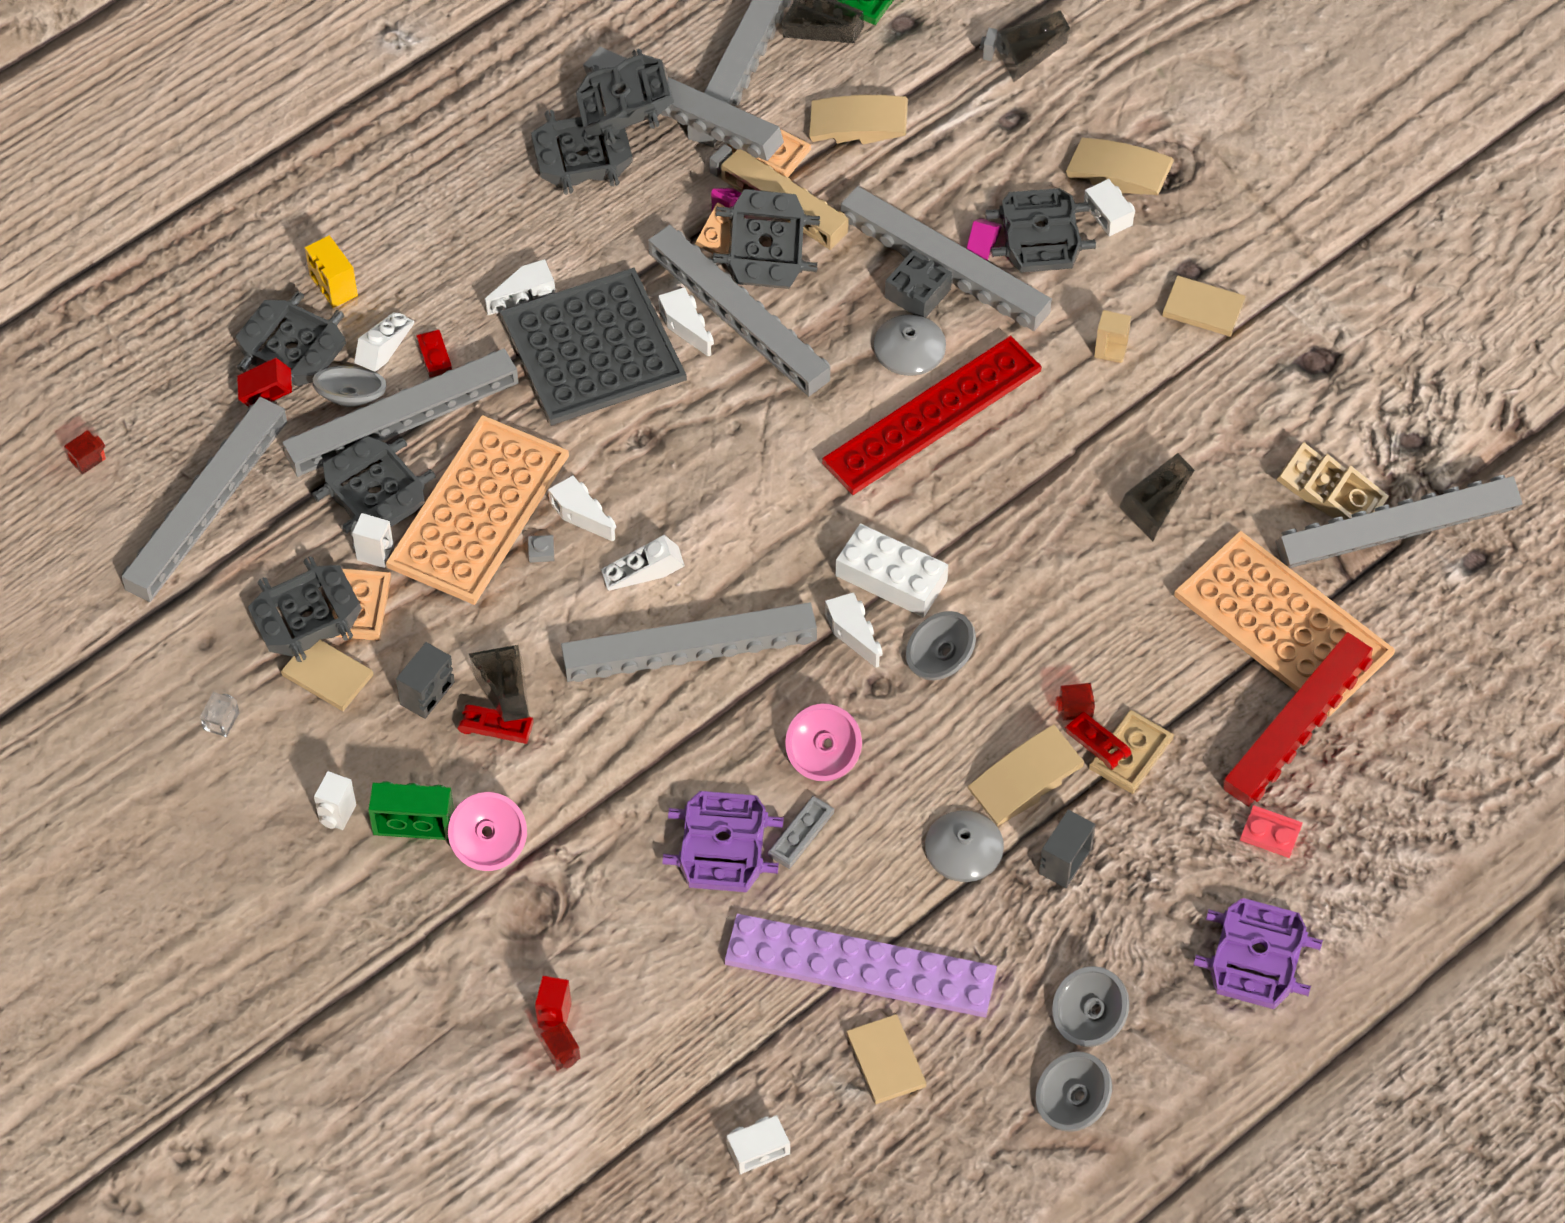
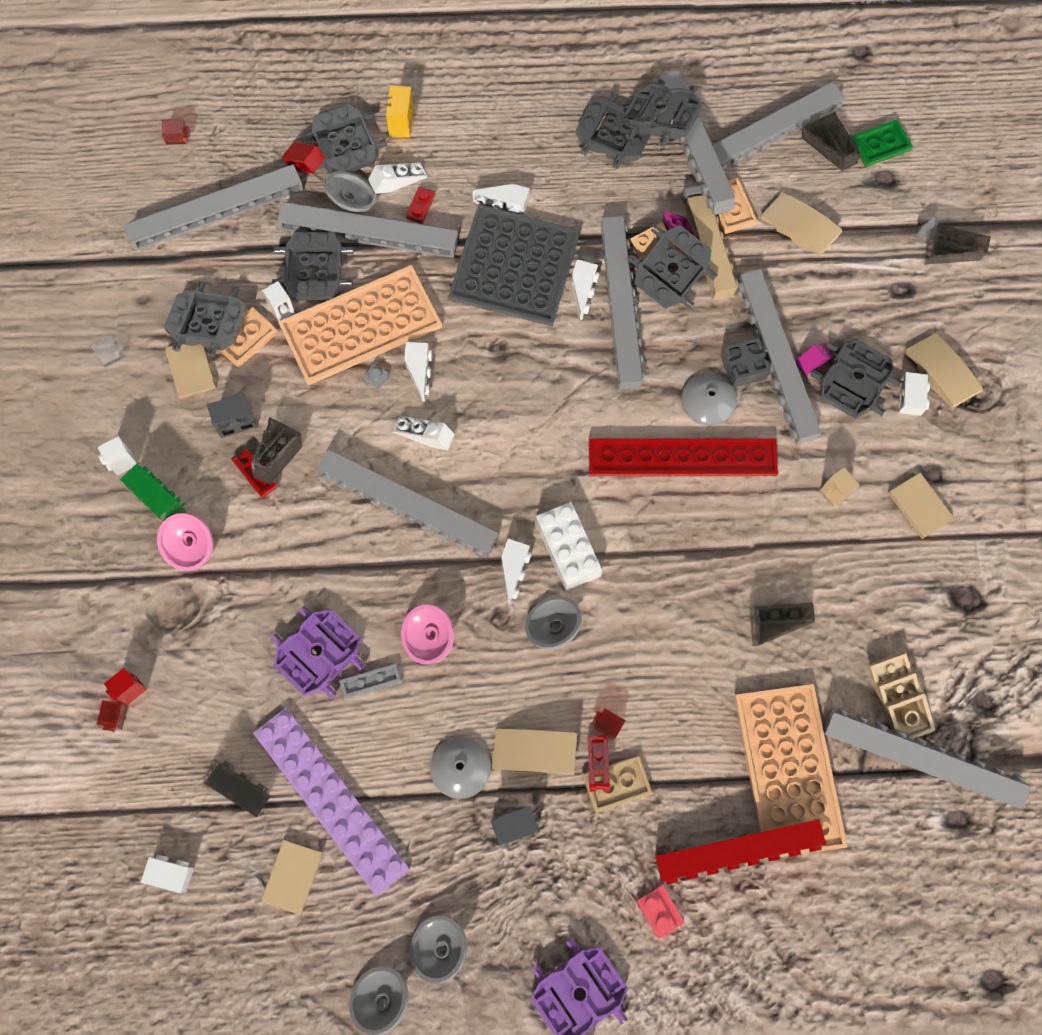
camera: 35 degrees right, 15 degrees up
none -> clear smoke wedge [203,759,271,817]

